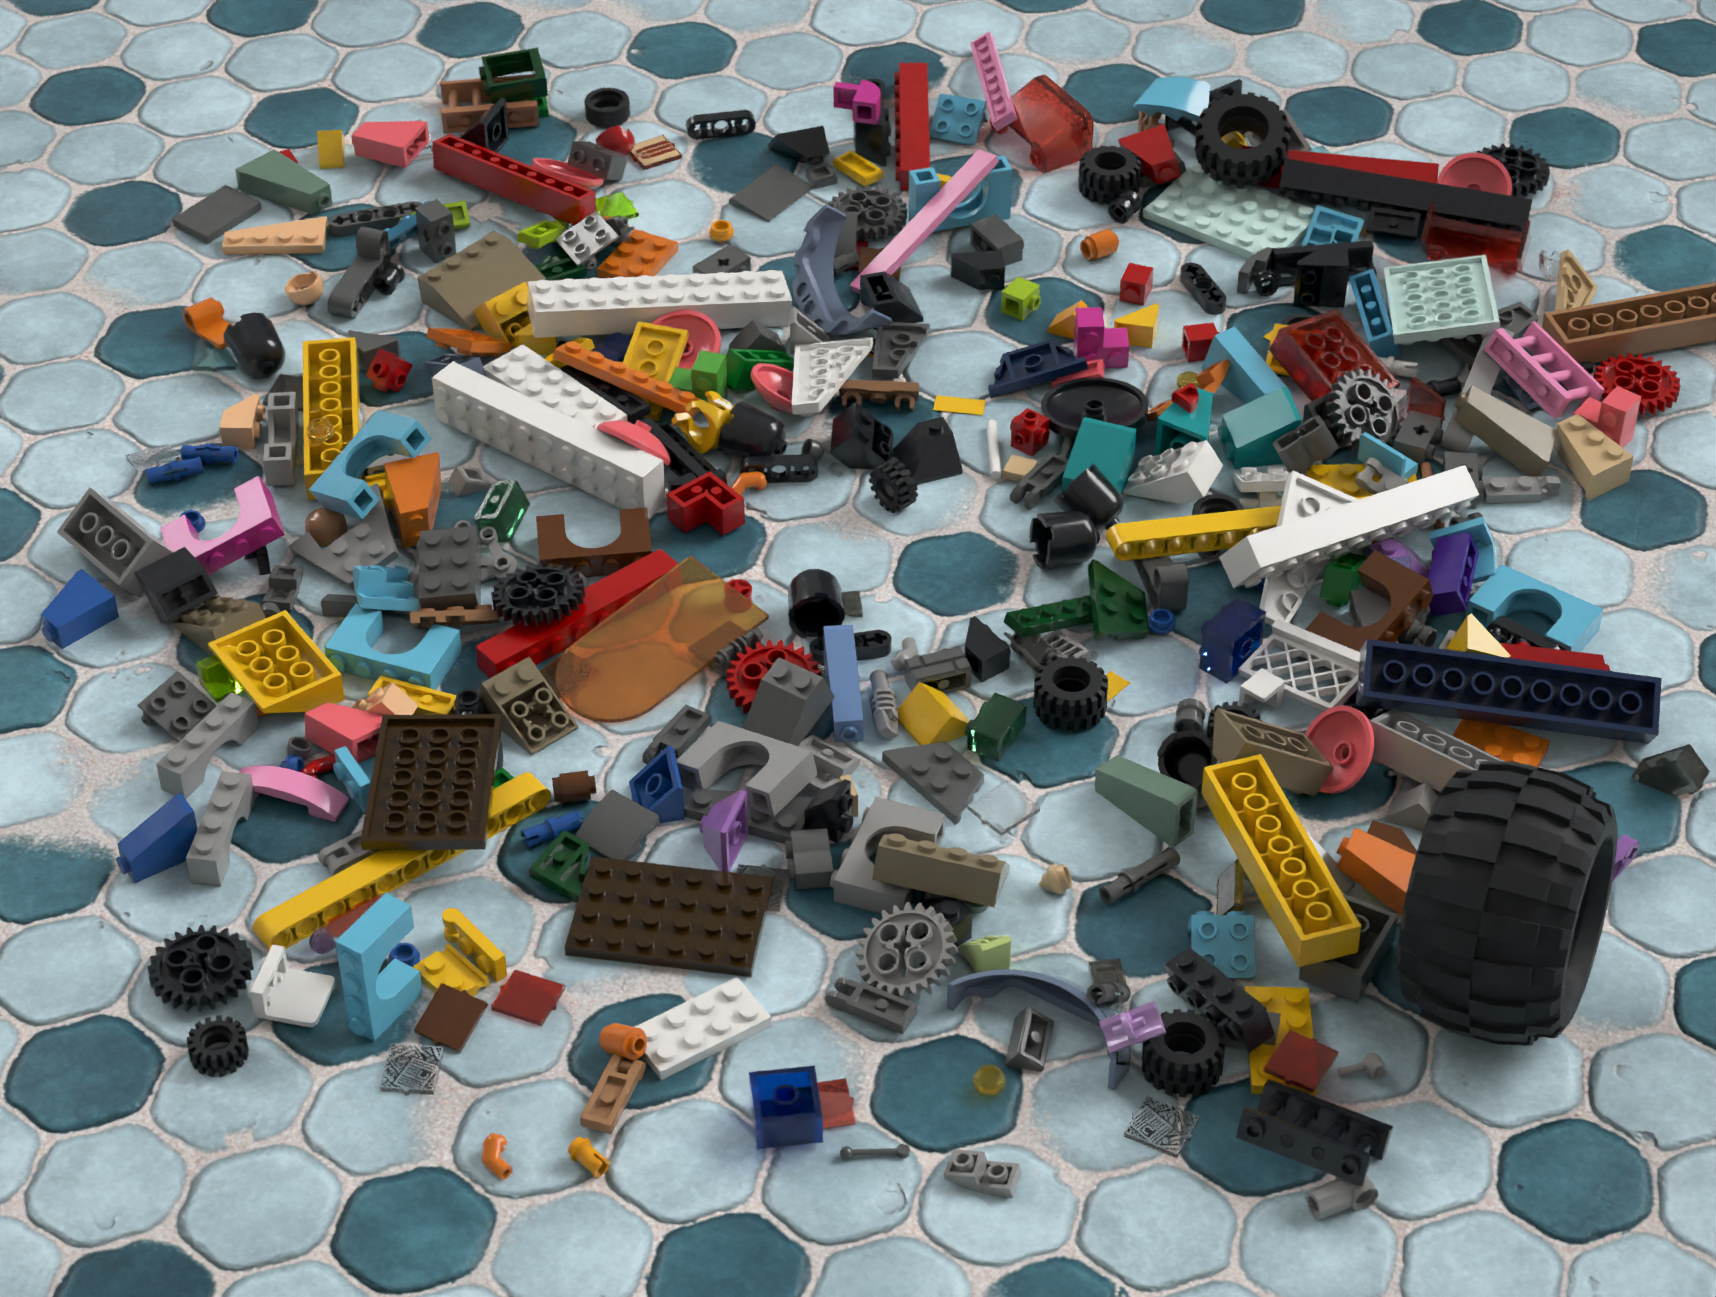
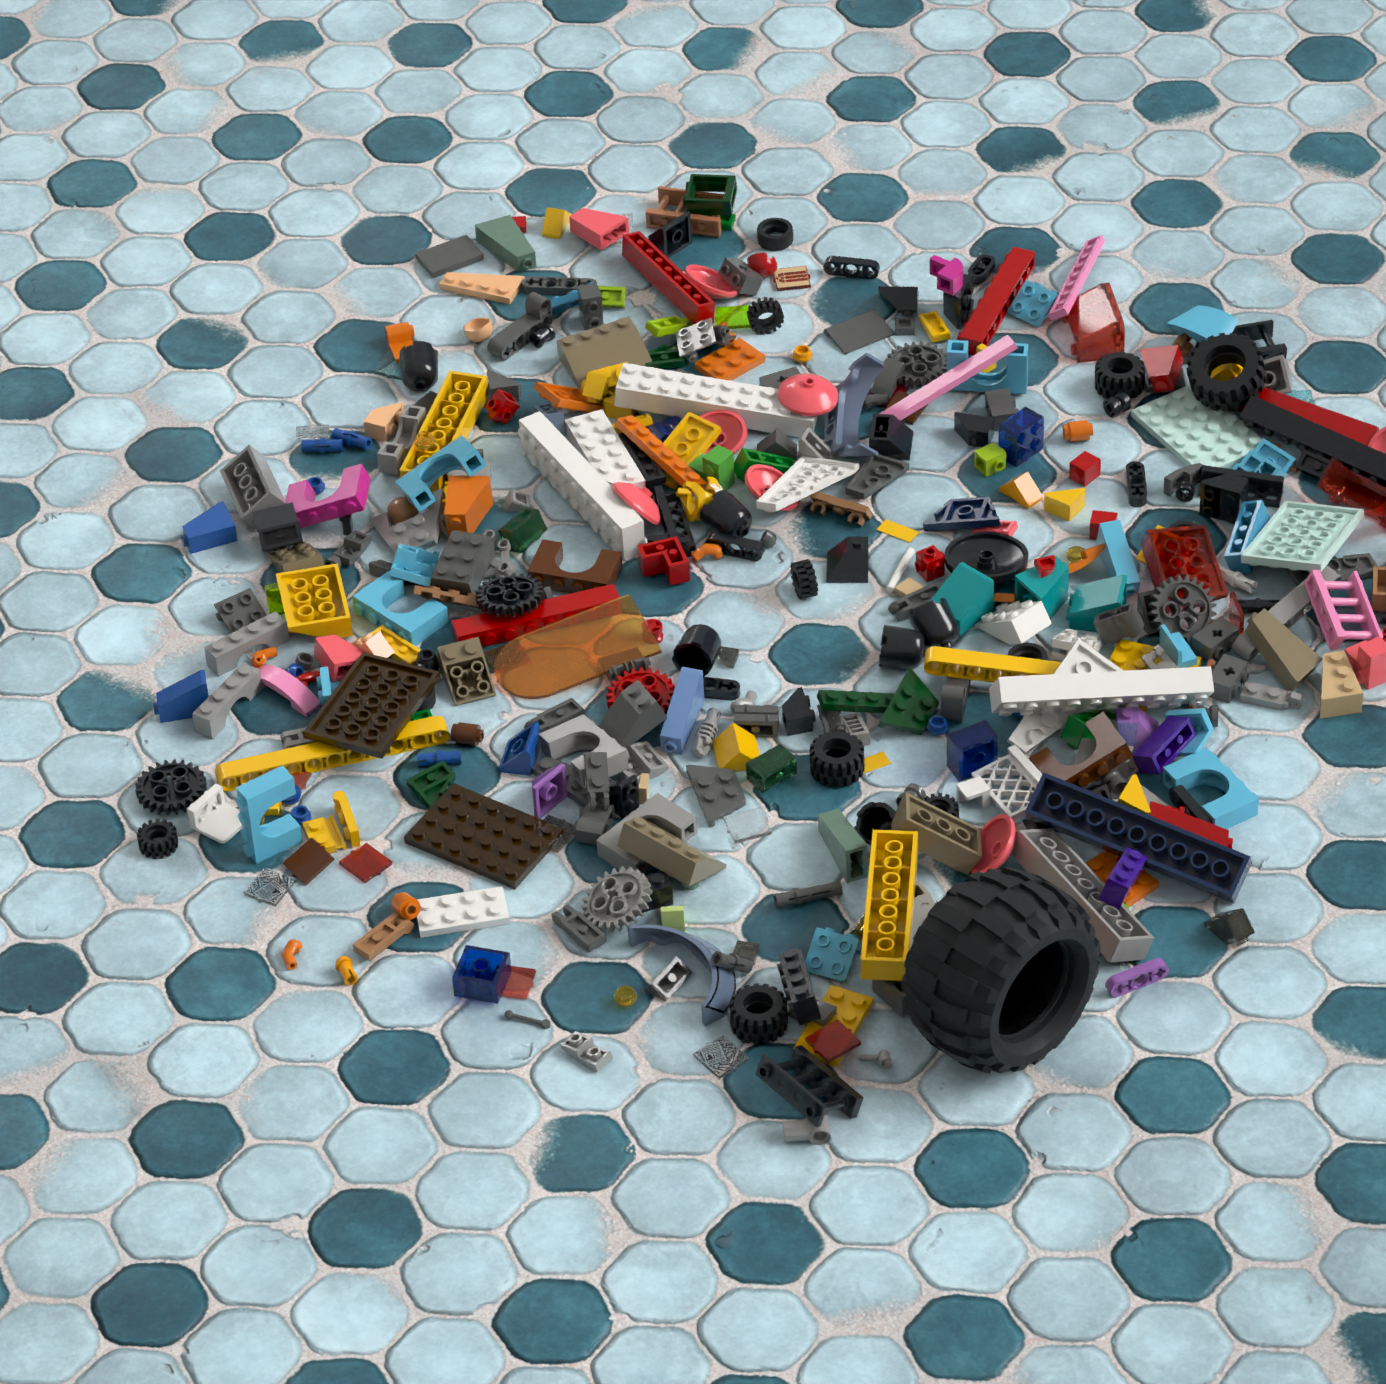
camera: 25 degrees right, 0 degrees up
dark grey slope [575,789,660,861] -> none
black slope [830,402,894,469] -> none
tan plate [1039,863,1072,894] -> none
dark pink brick [1074,307,1129,368] -> none
lavender hips [1099,1001,1166,1053] -> none
none -> orange arm [251,646,277,668]
none -> yellow brick [581,372,610,403]
none -> dark grey hinge [584,752,609,810]
none -> black tyre [747,297,784,335]
none -> coral dish [778,373,838,416]
none -> orange tile [994,593,1015,603]
none -> clear blue brick [998,406,1044,467]
none -> dark purple brick [1099,847,1148,909]

